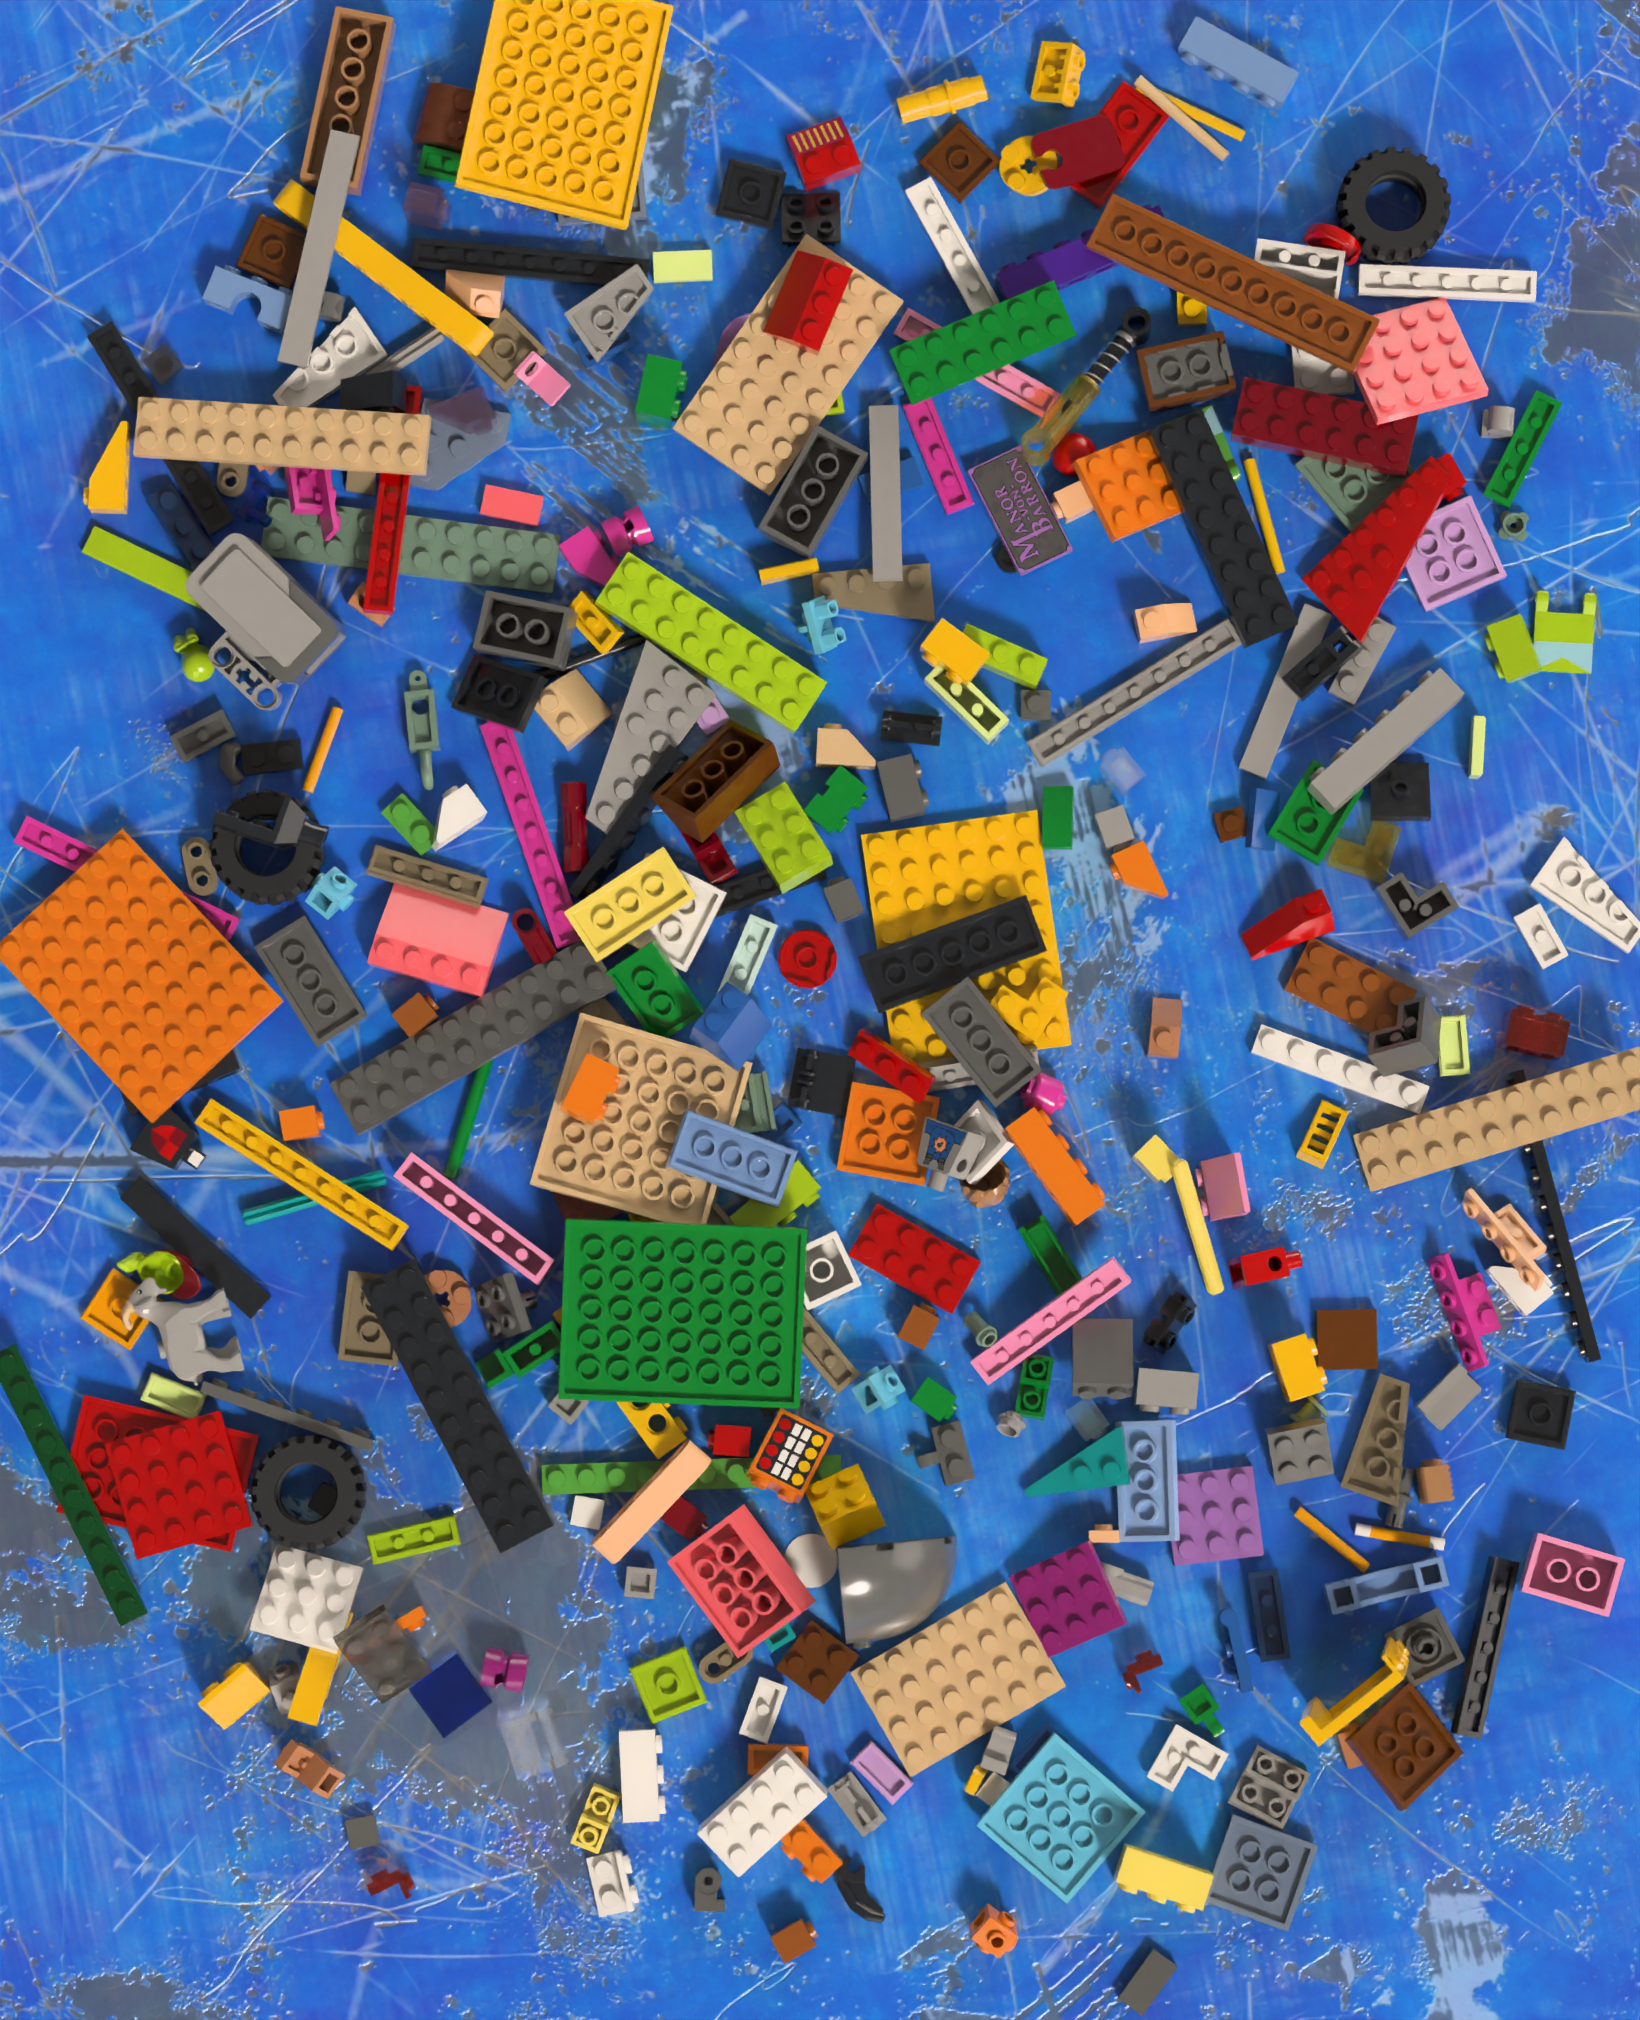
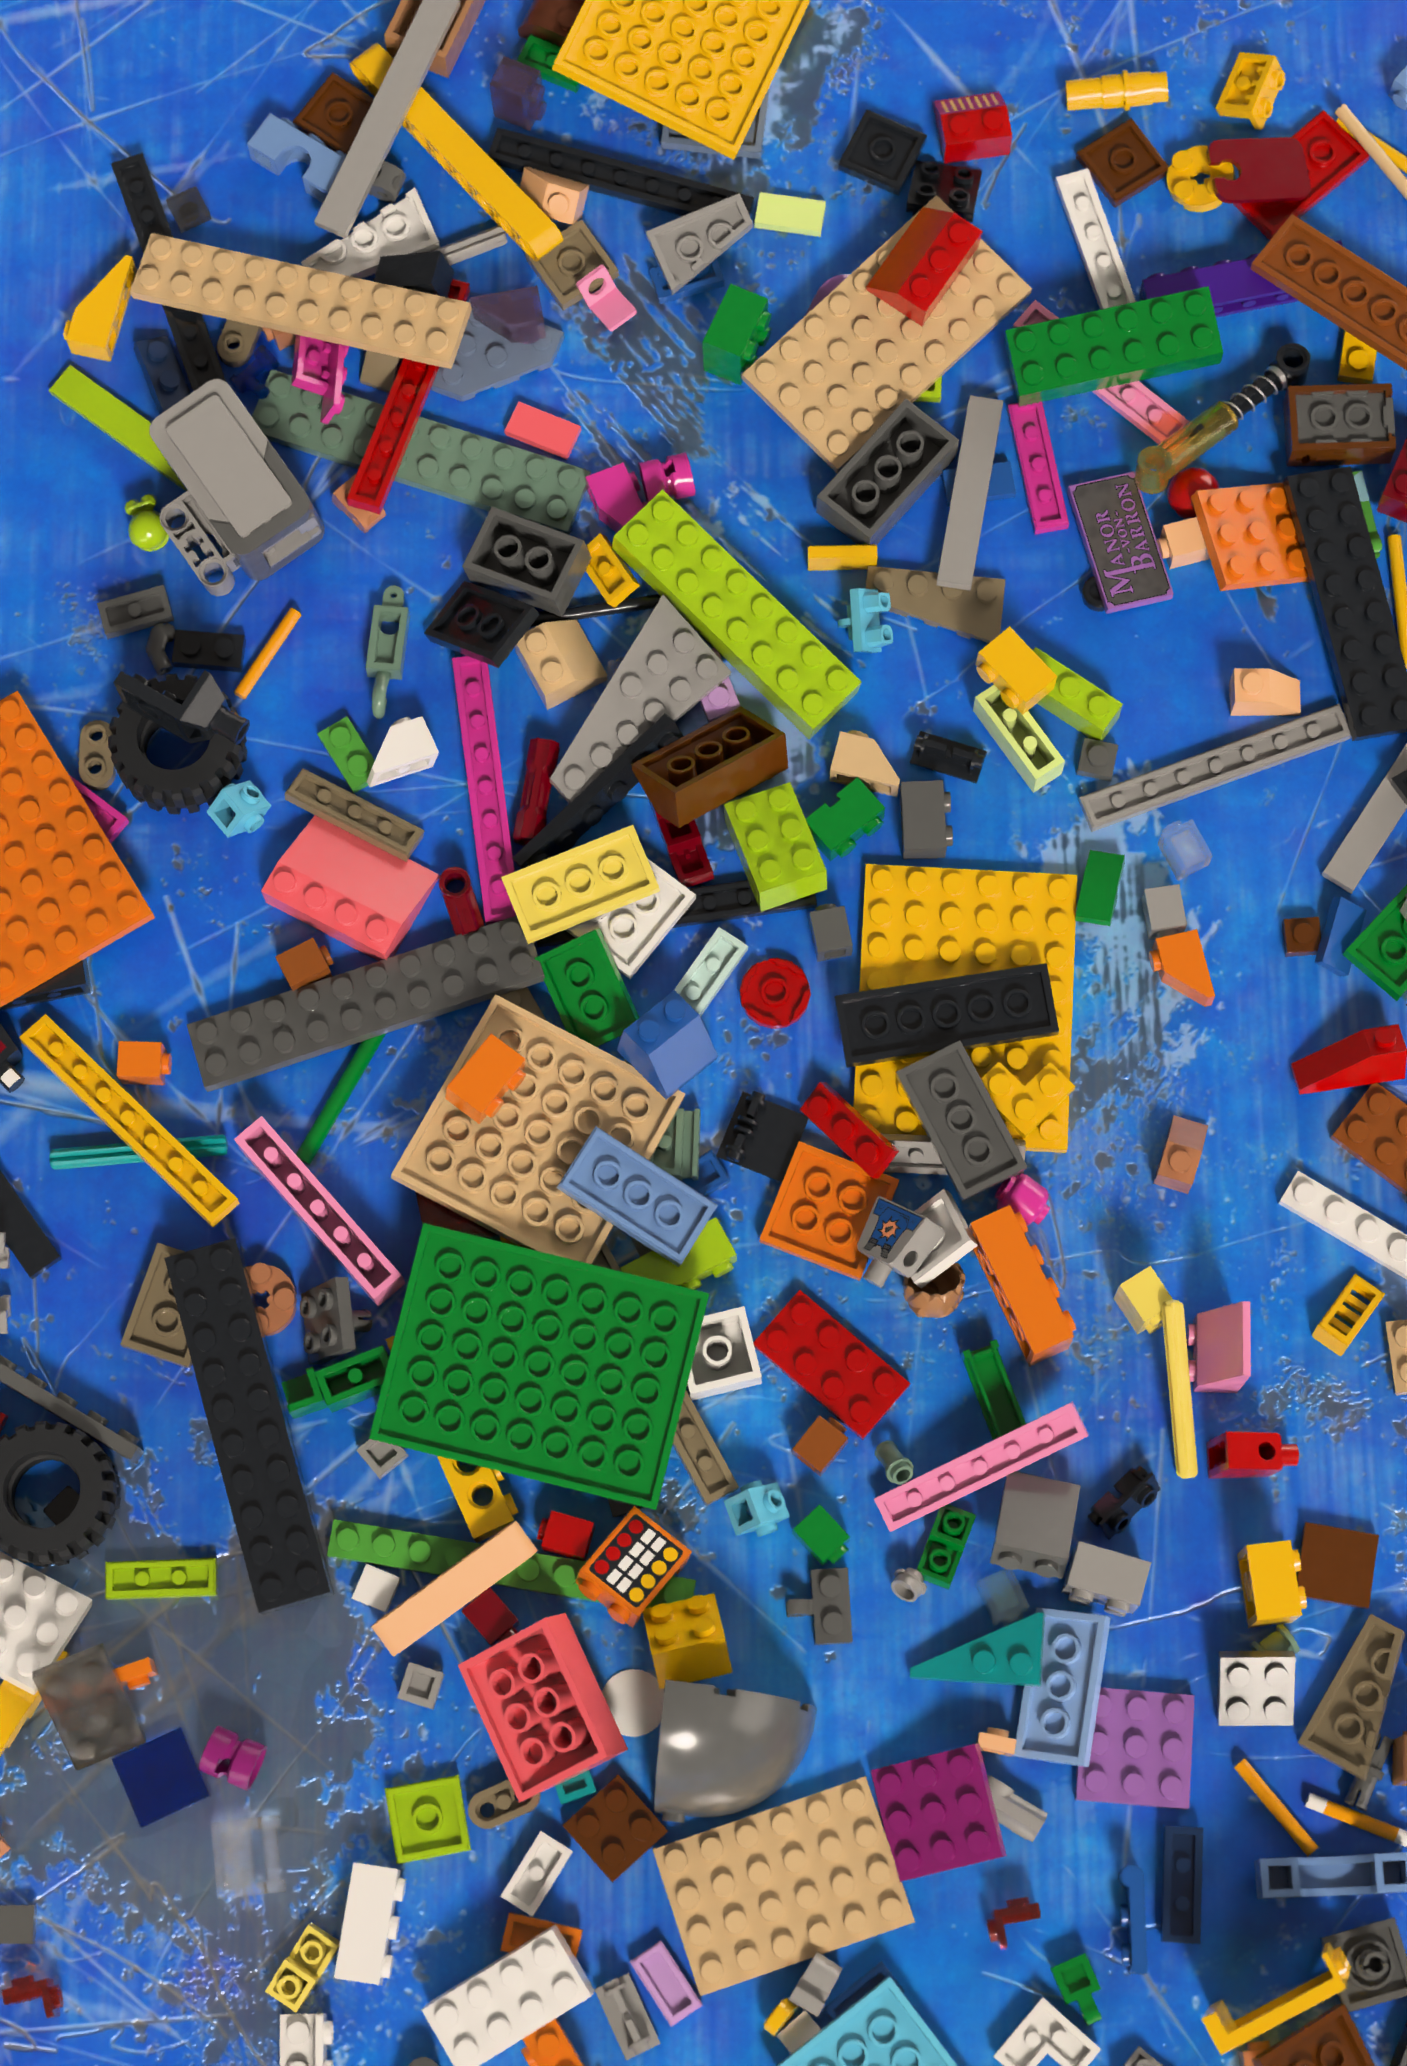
camera: 10 degrees right, 10 degrees down
dark grey plate [254,915,368,1048] -> none

